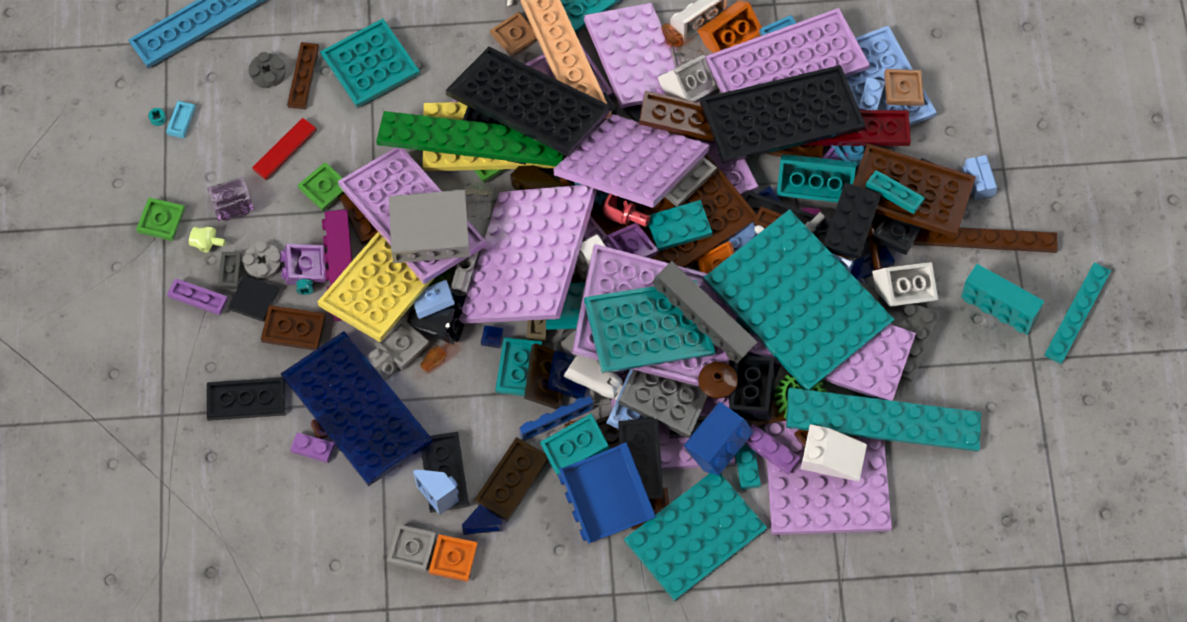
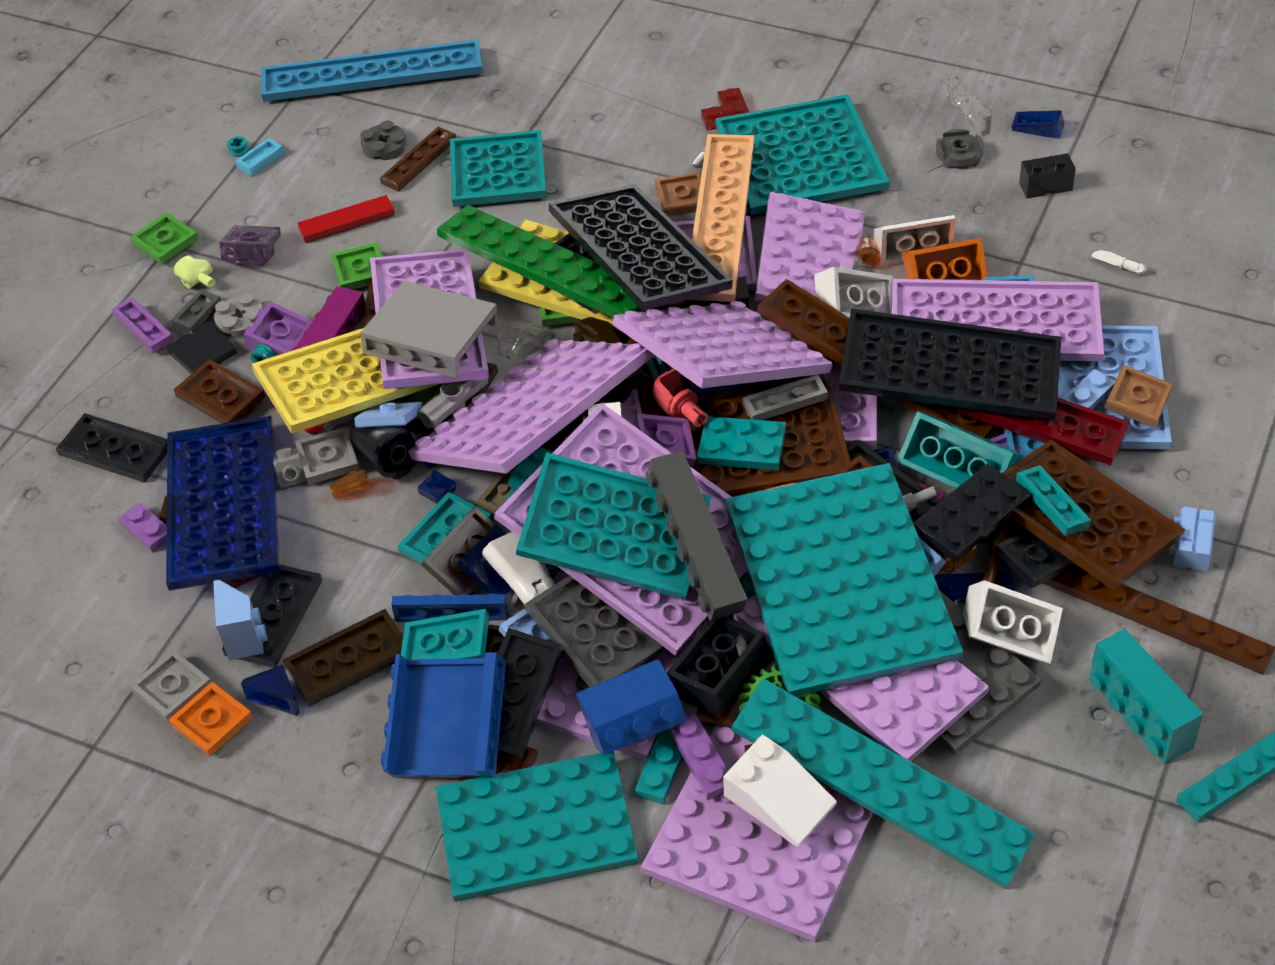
camera: 30 degrees right, 15 degrees down
reddish brown dish [698,362,738,398] -> none

